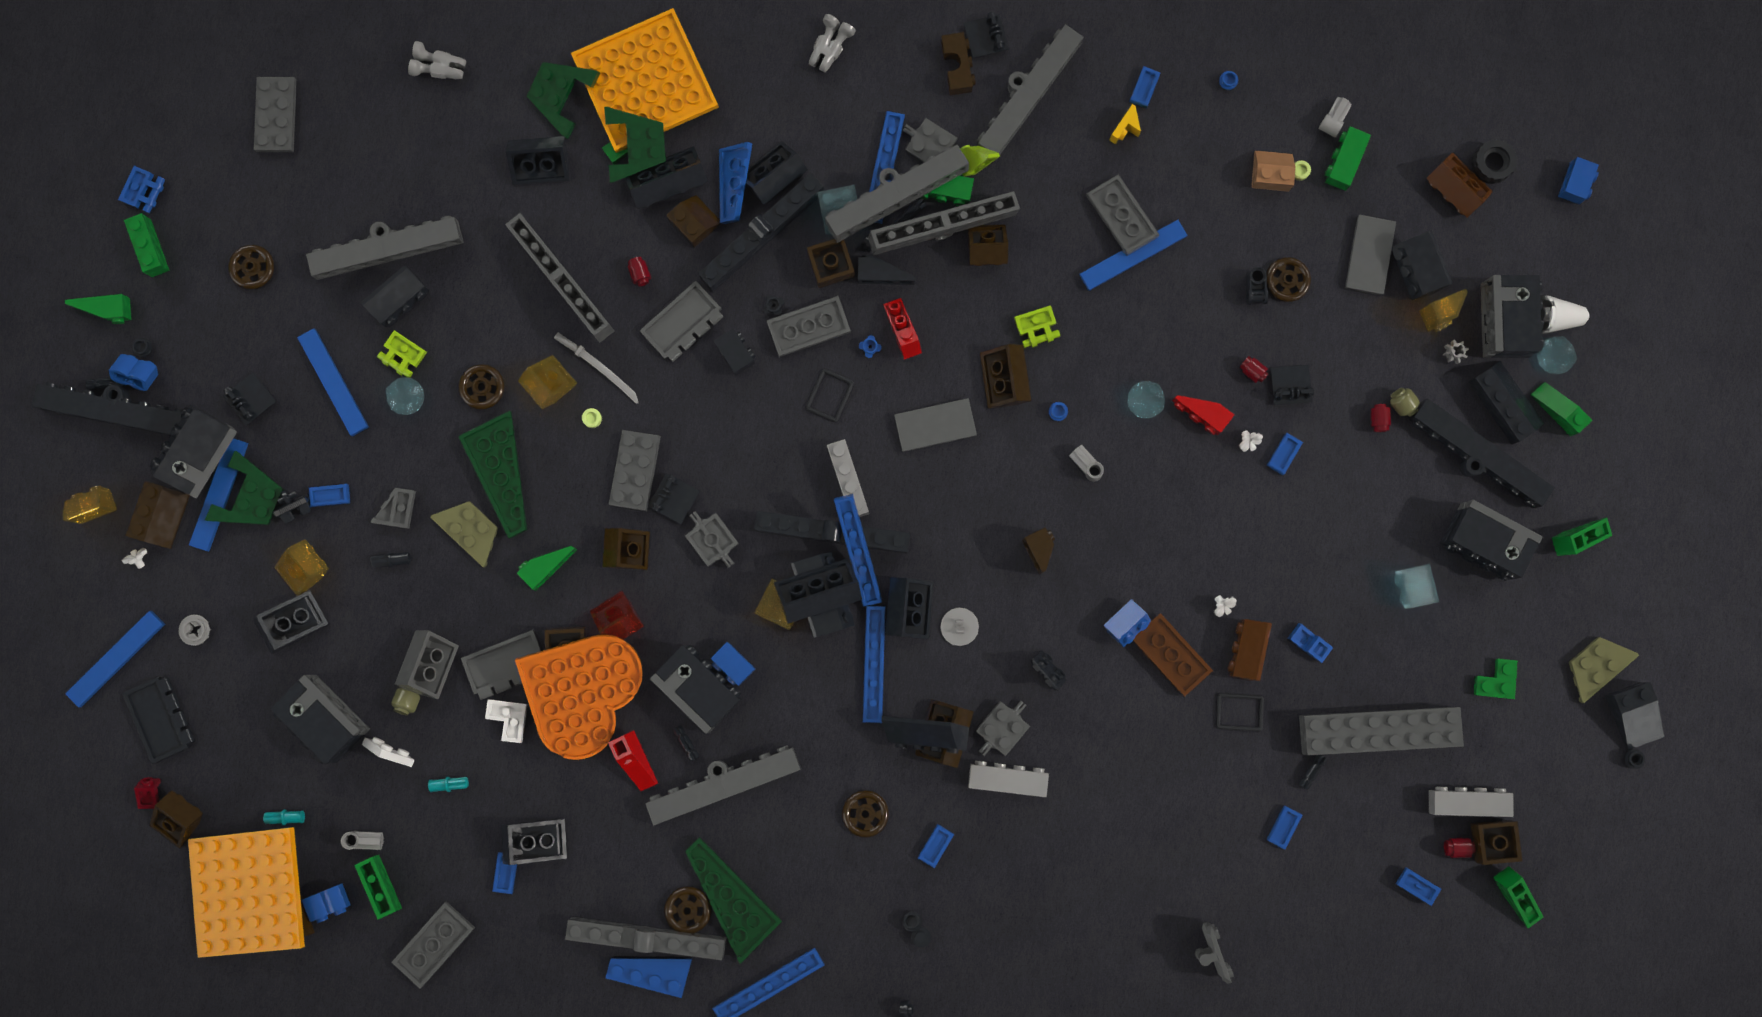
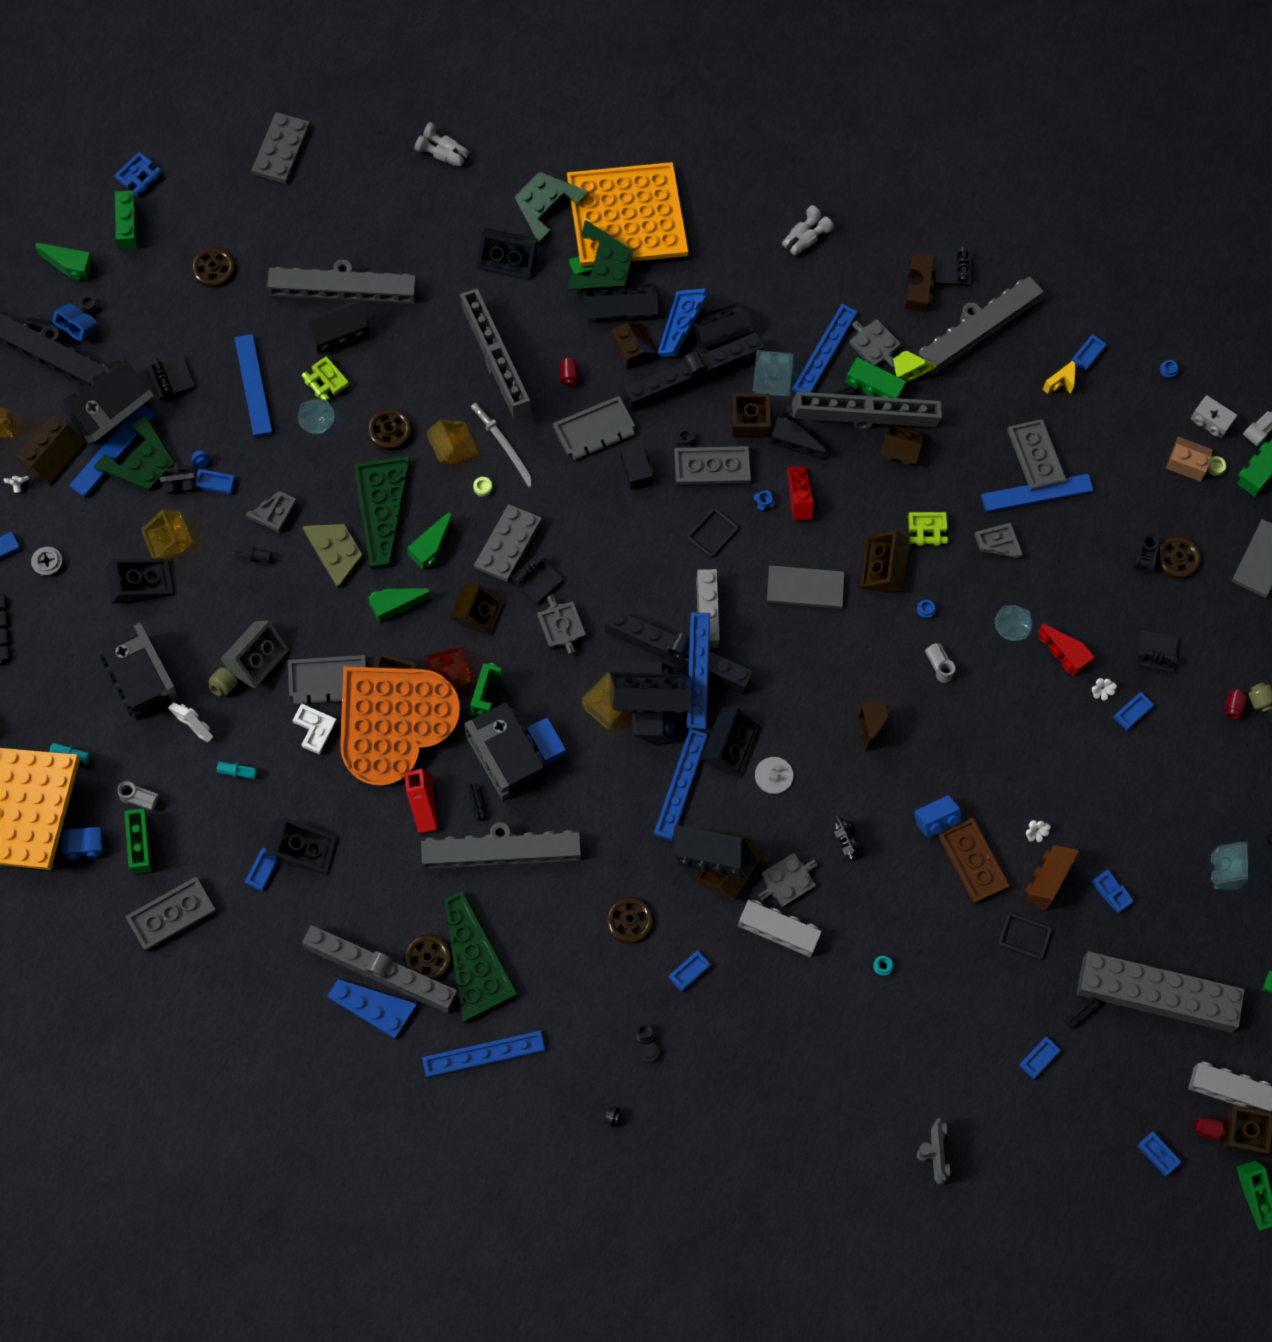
camera: 10 degrees right, 15 degrees down
dark grey hinge [825,145,969,243] -> none
dark red brick [1239,356,1268,383] -> none
none -> blue plate [192,450,210,467]
none -> green slope [407,512,452,570]
none -> green panel [470,663,502,719]
none -> teal plate [873,956,893,976]
none -> dark grey wing [974,523,1023,558]
none -> light grey brick [1191,395,1237,438]

